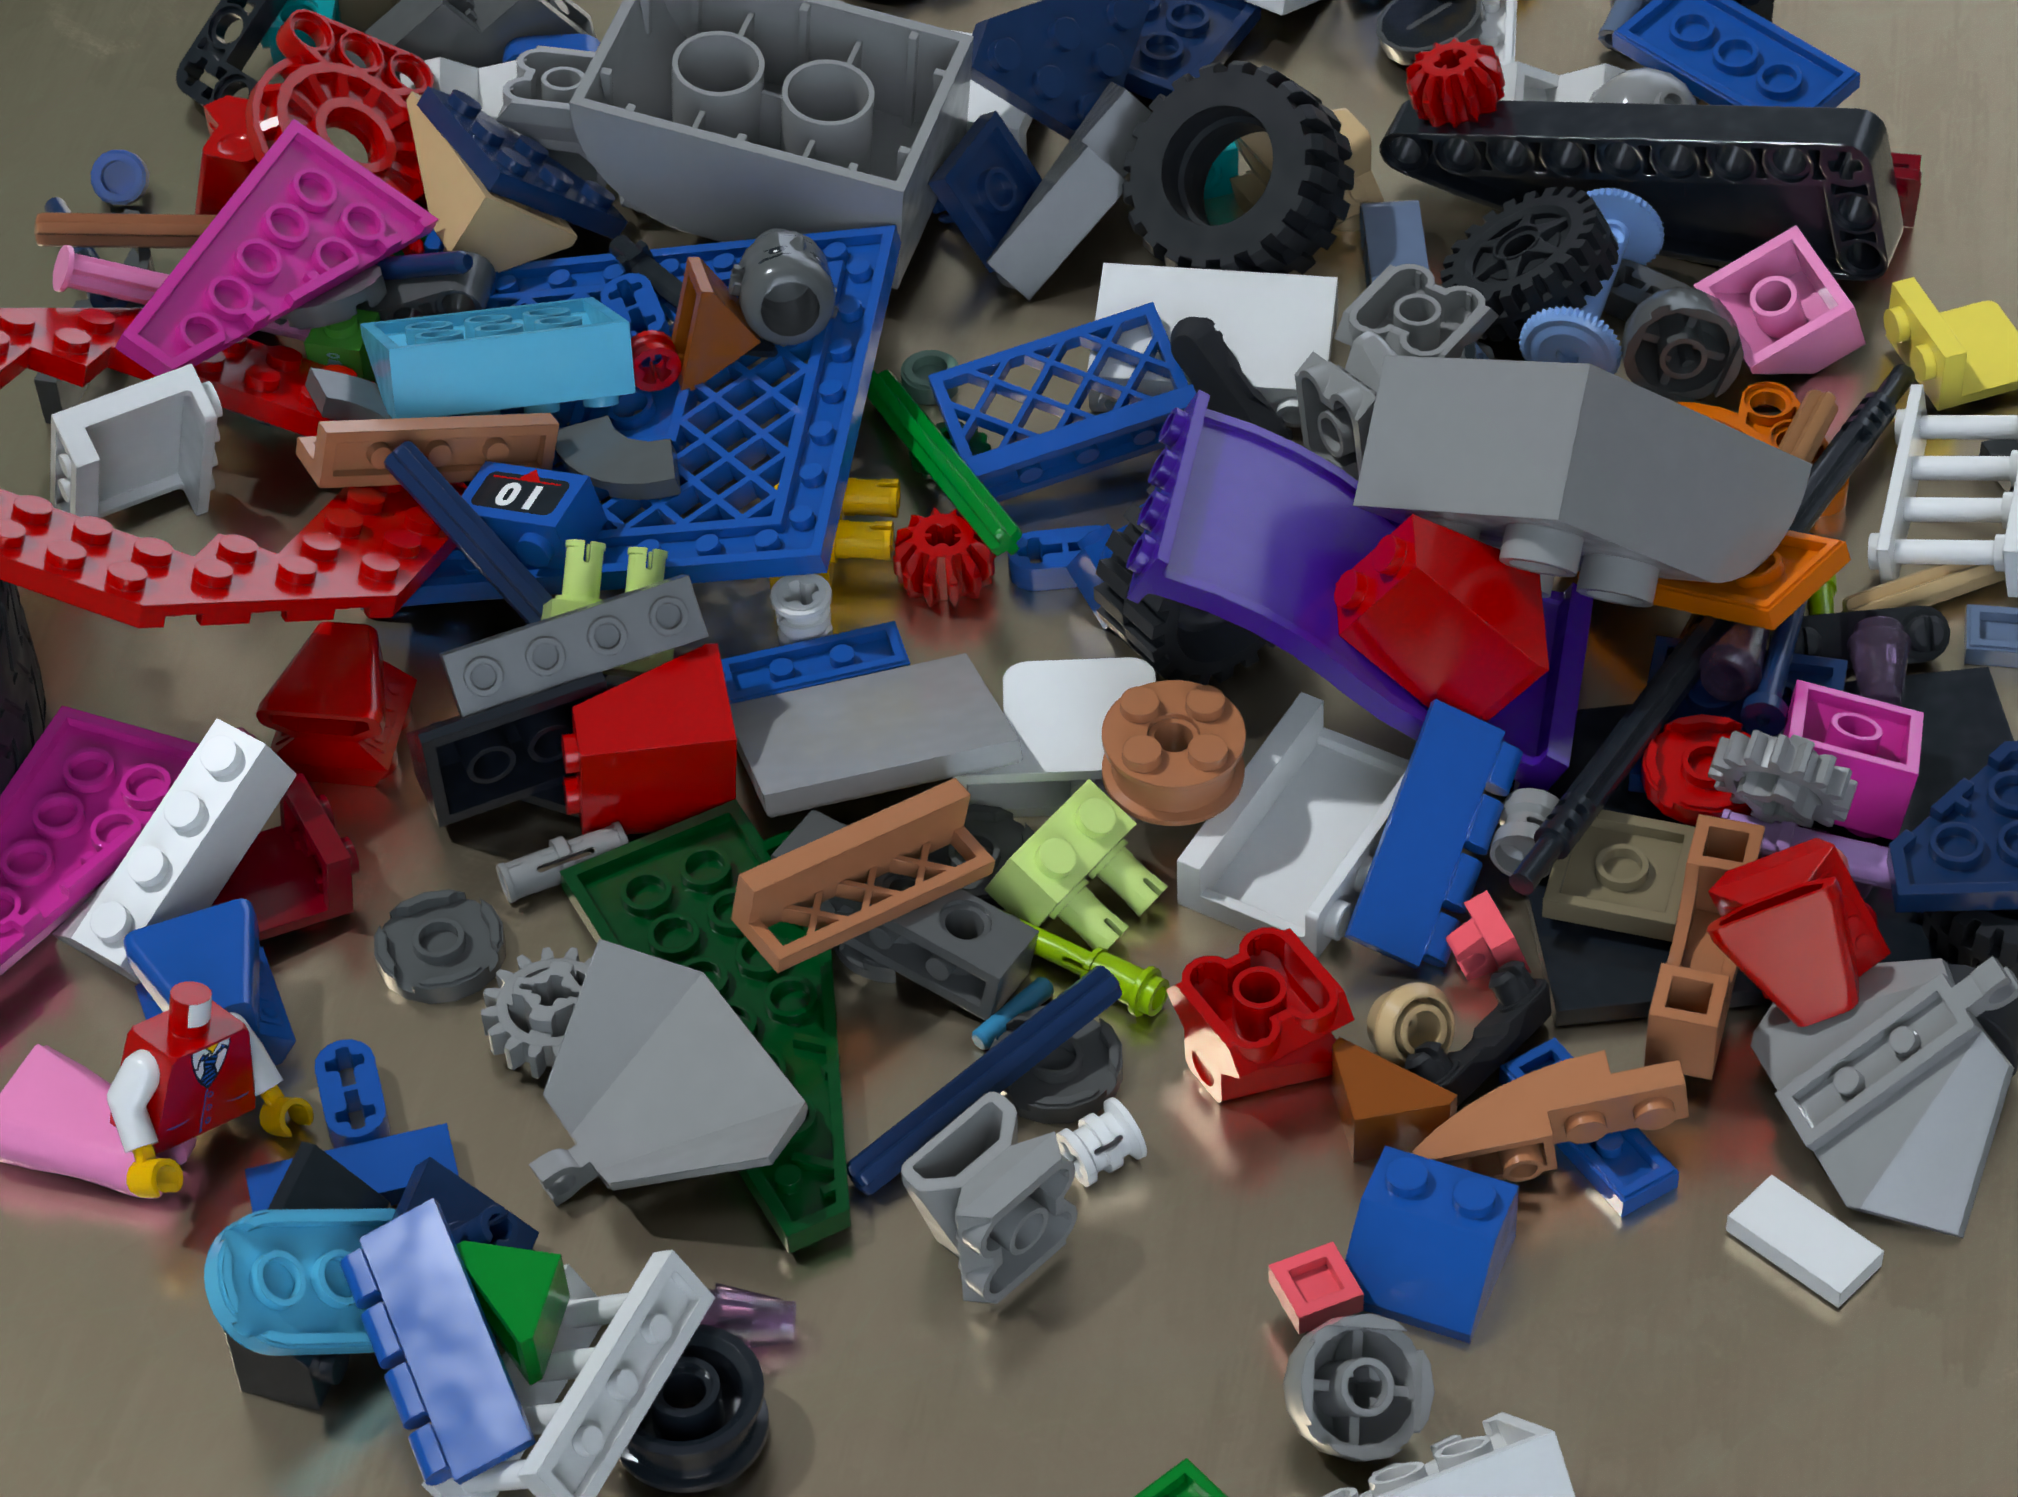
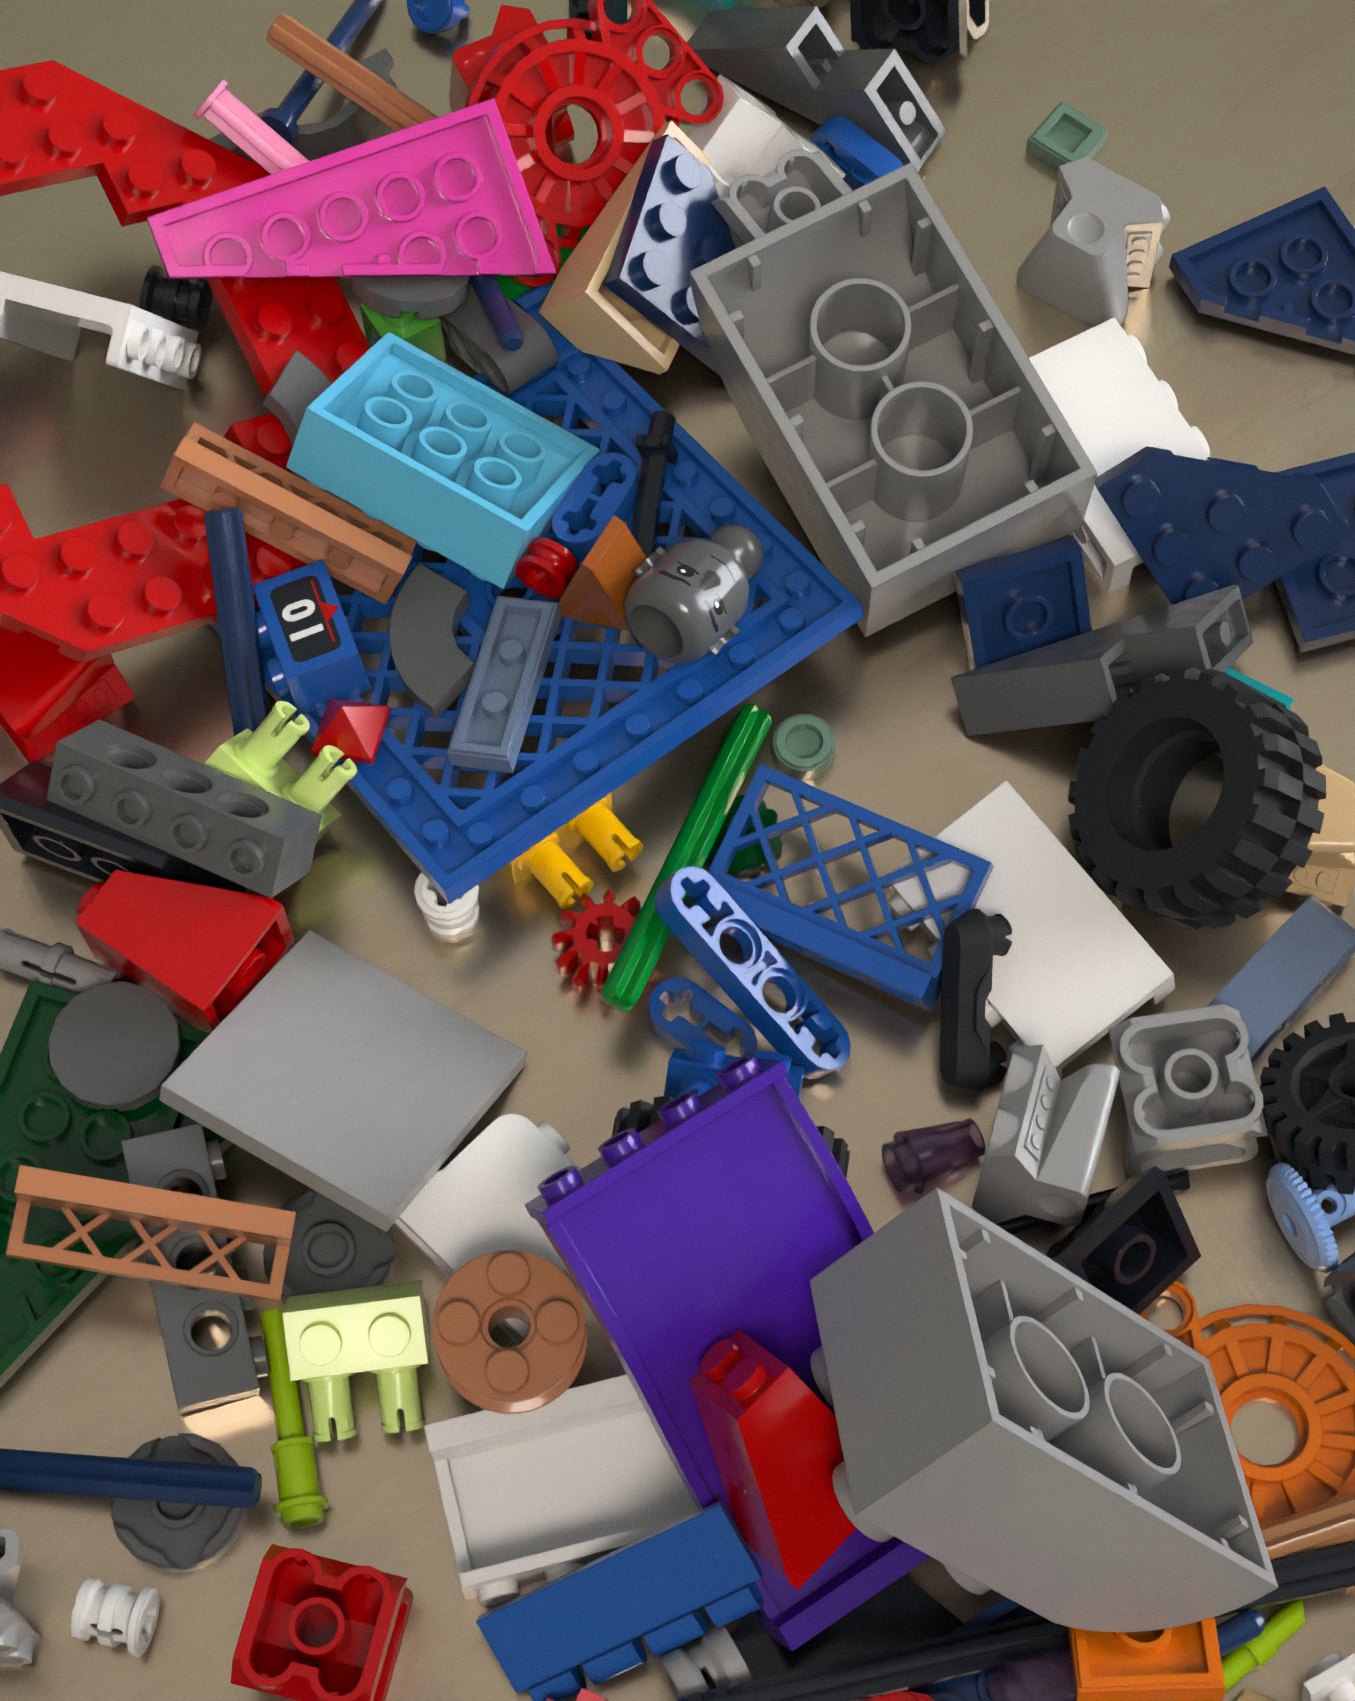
camera: 45 degrees right, 20 degrees up
blue tile [721,621,910,704] -> none
dark azure piece [972,977,1054,1050] -> none
none -> dark grey tile [48,981,182,1112]
none -> red slope [311,698,391,764]
none -> sand blue tile [447,596,562,773]
none -> blue beam [654,866,851,1079]

